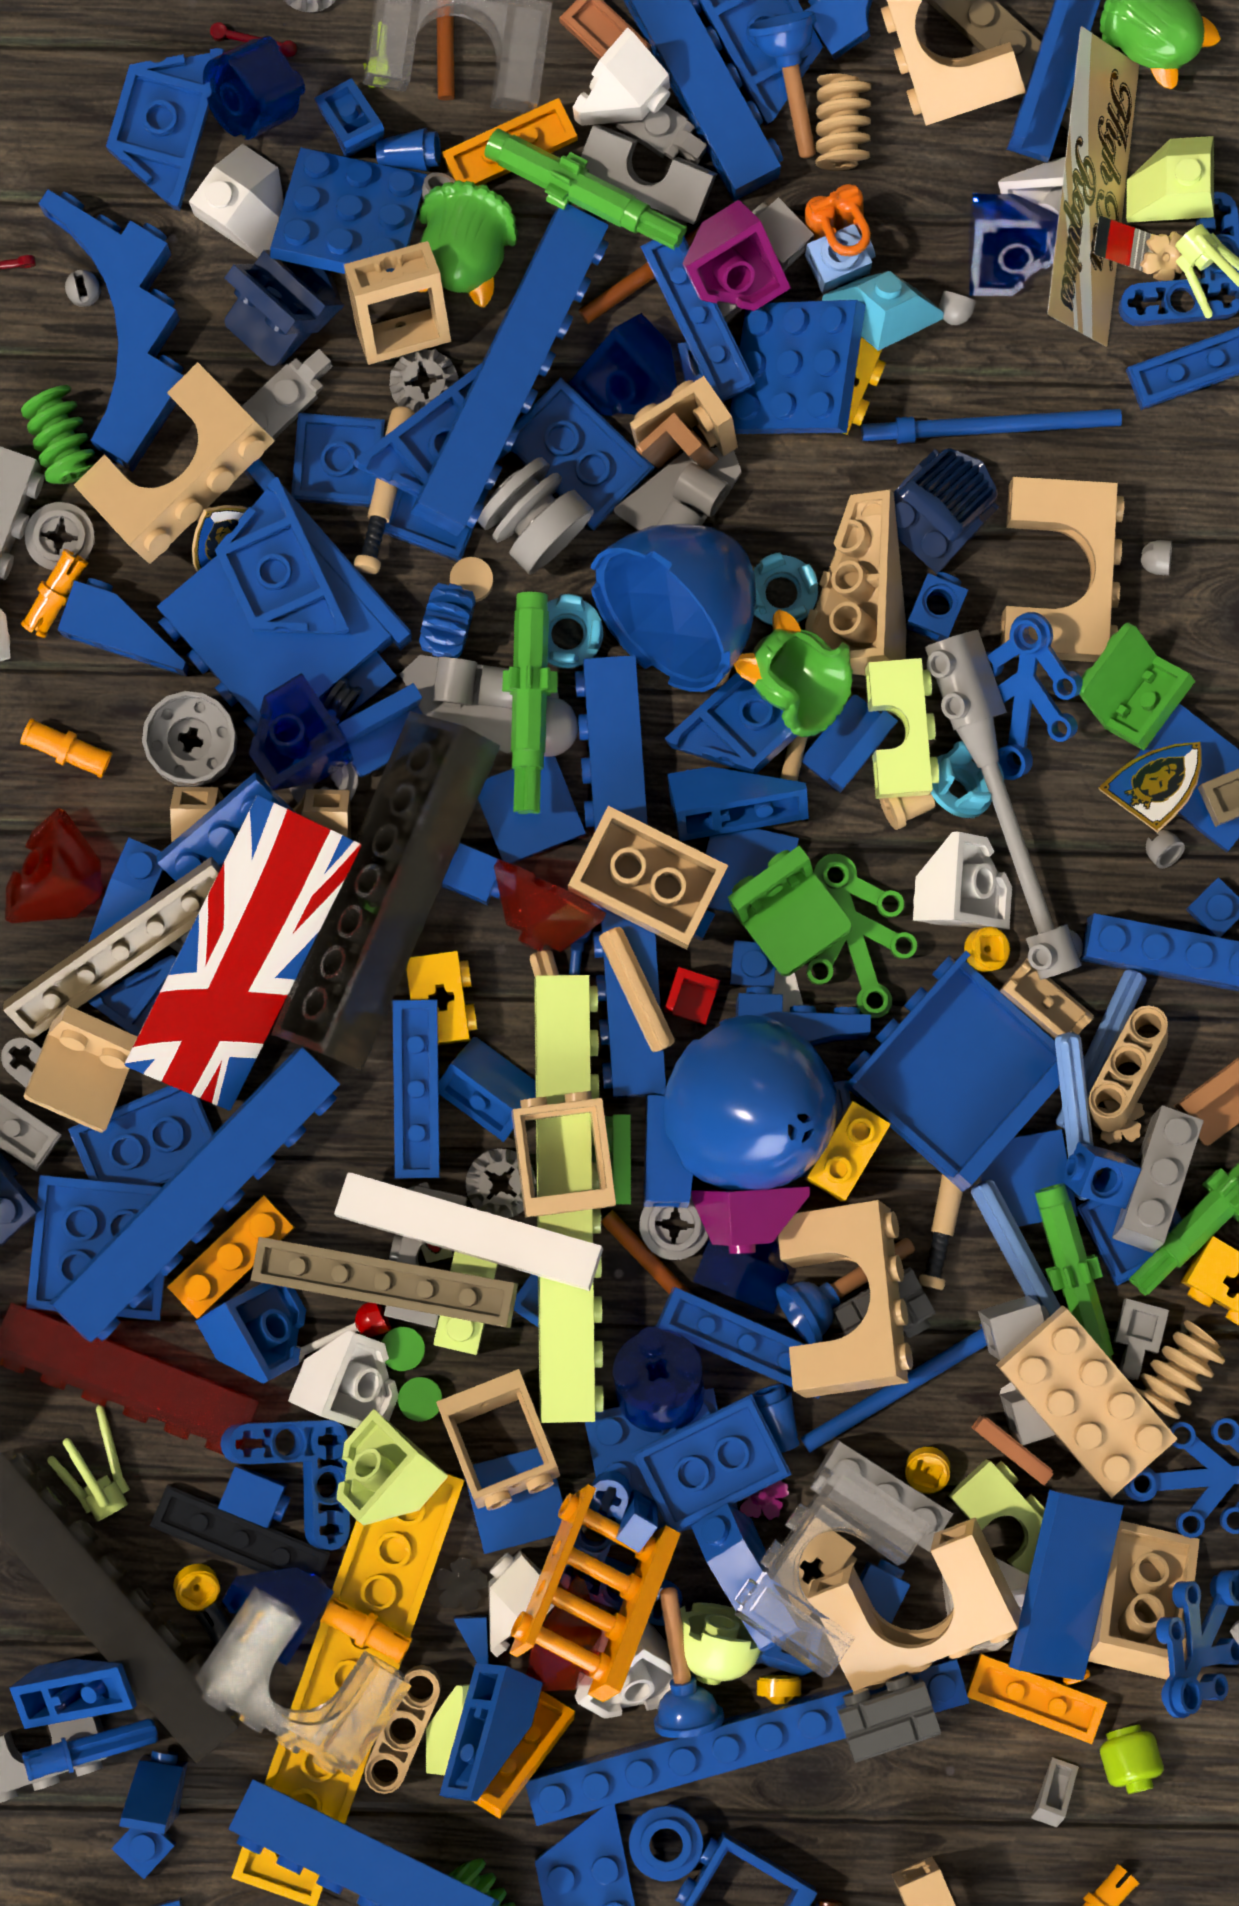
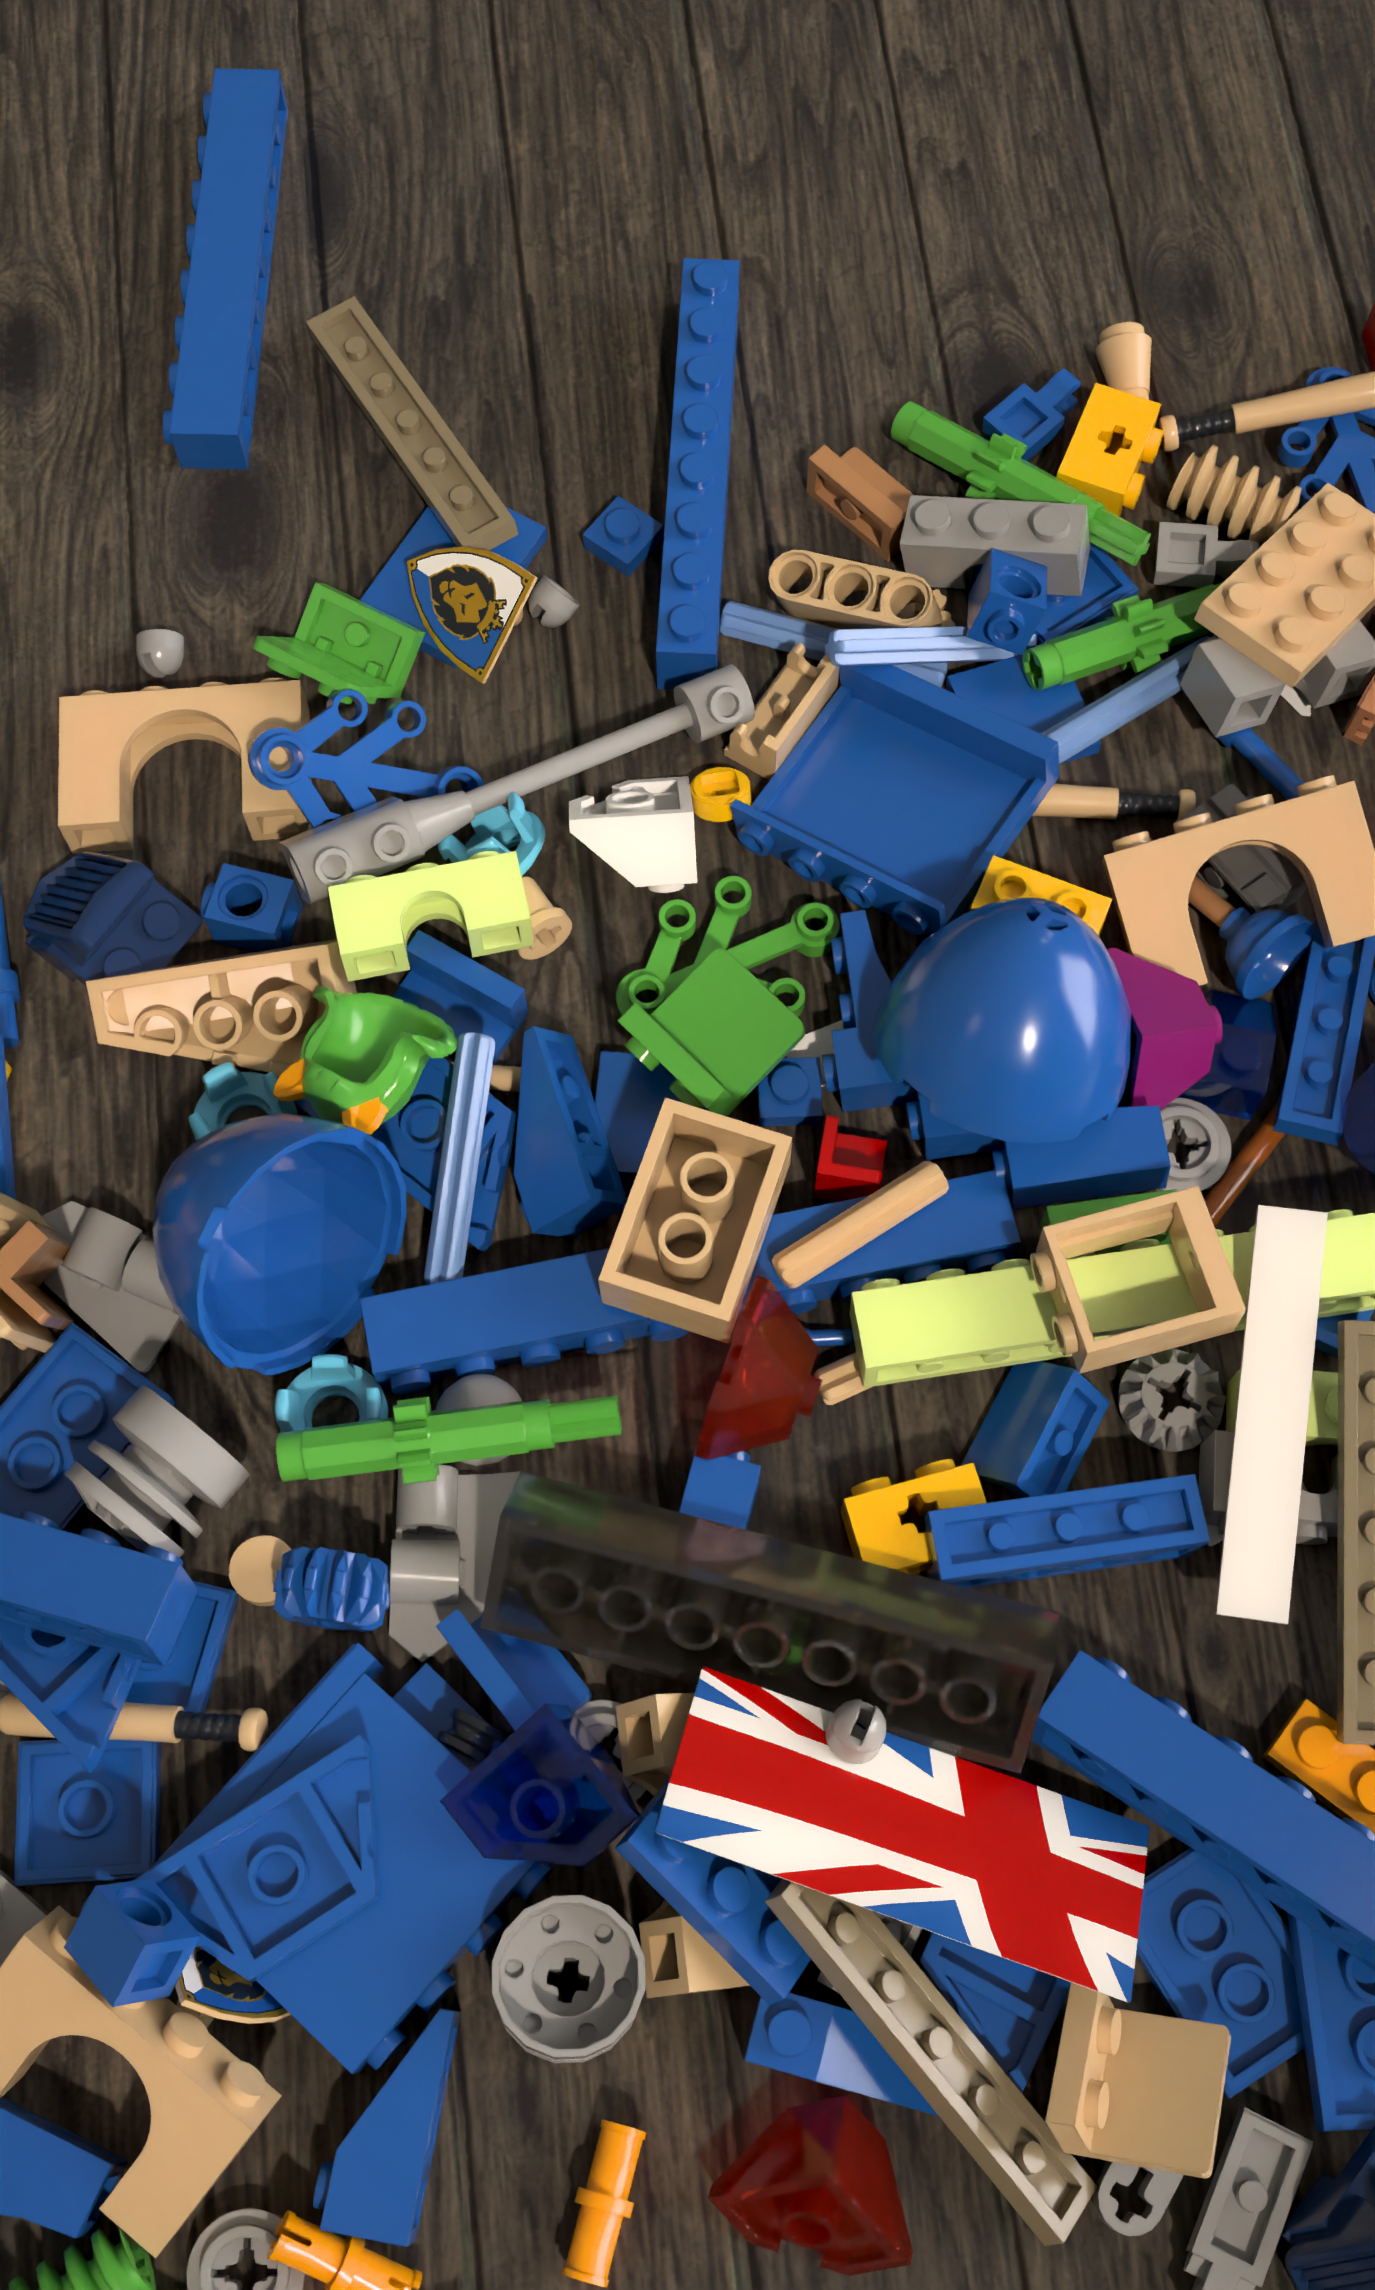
camera: 90 degrees left, 15 degrees down
blue tile [472,756,586,867] -> none
none -> blue brick [64,1879,201,2007]
none -> medium blue axle [424,1032,495,1284]
none -> light grey hinge [825,1698,886,1764]

